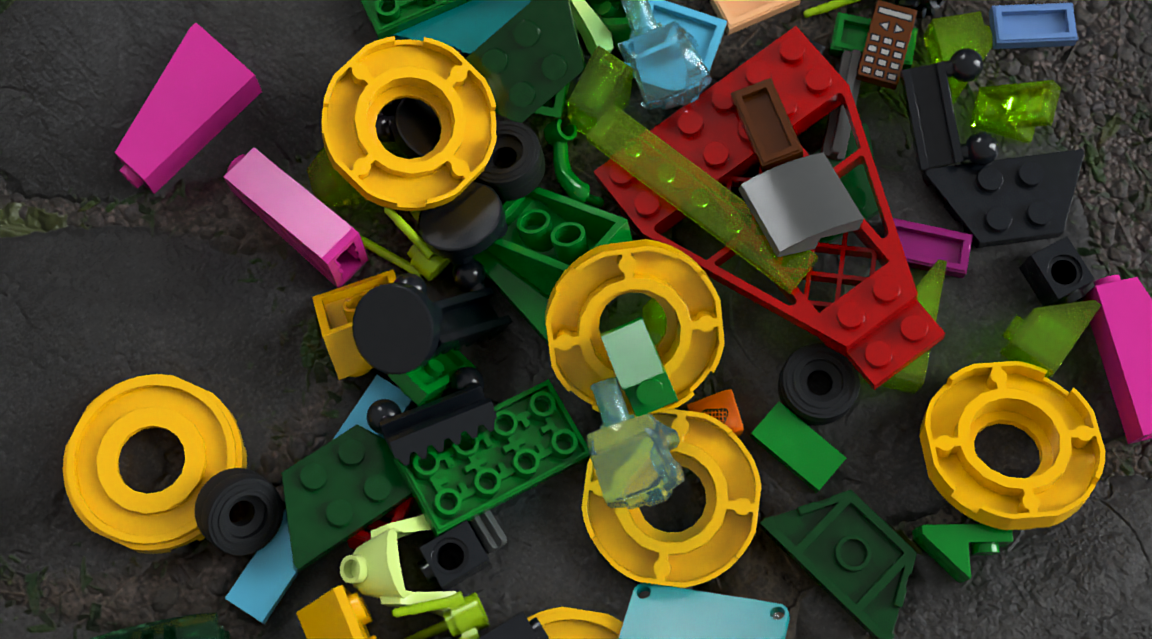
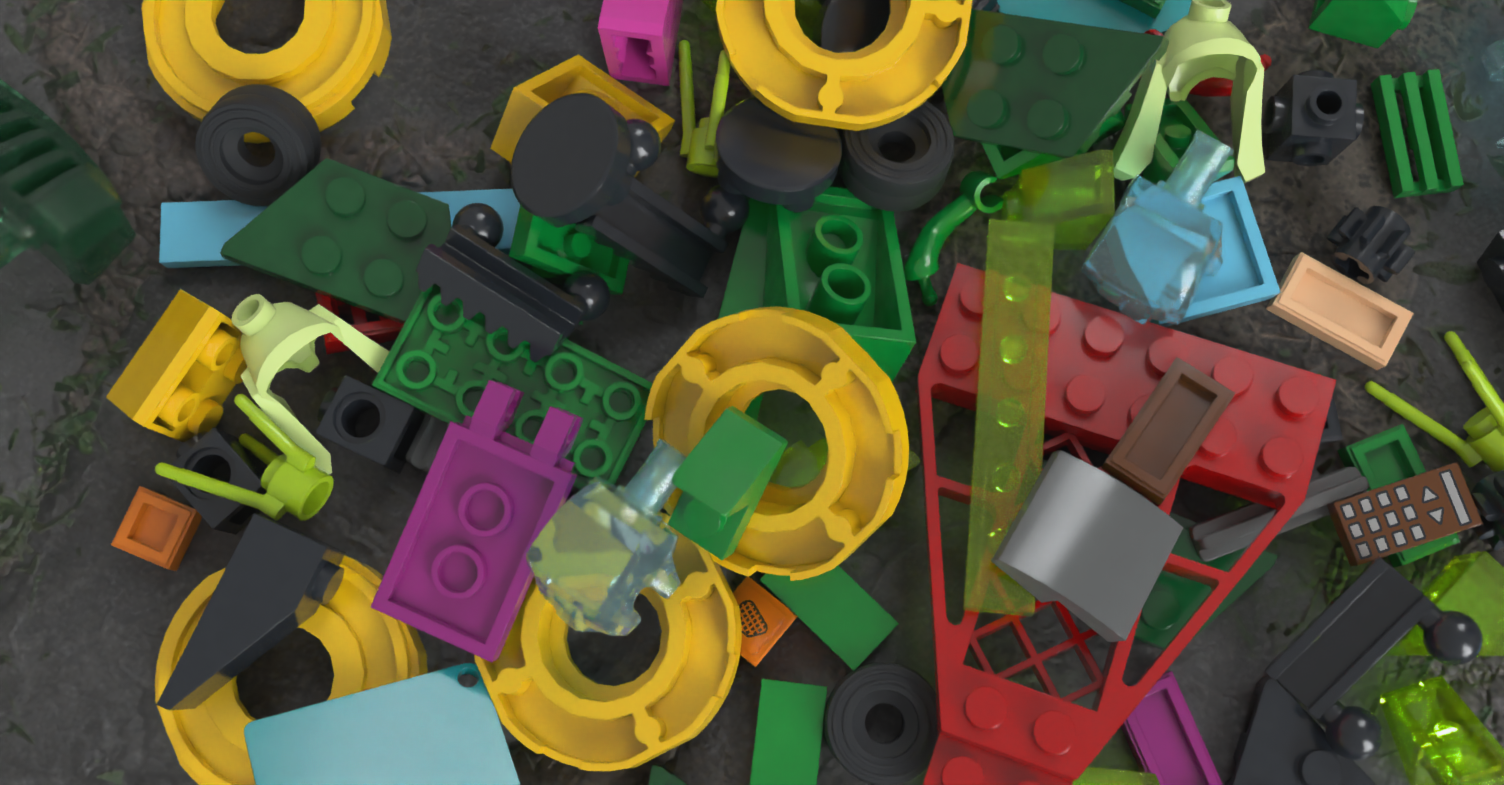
camera: 60 degrees right, 5 degrees up
none -> magenta tile [371,380,584,662]
none -> green tile [760,565,899,671]

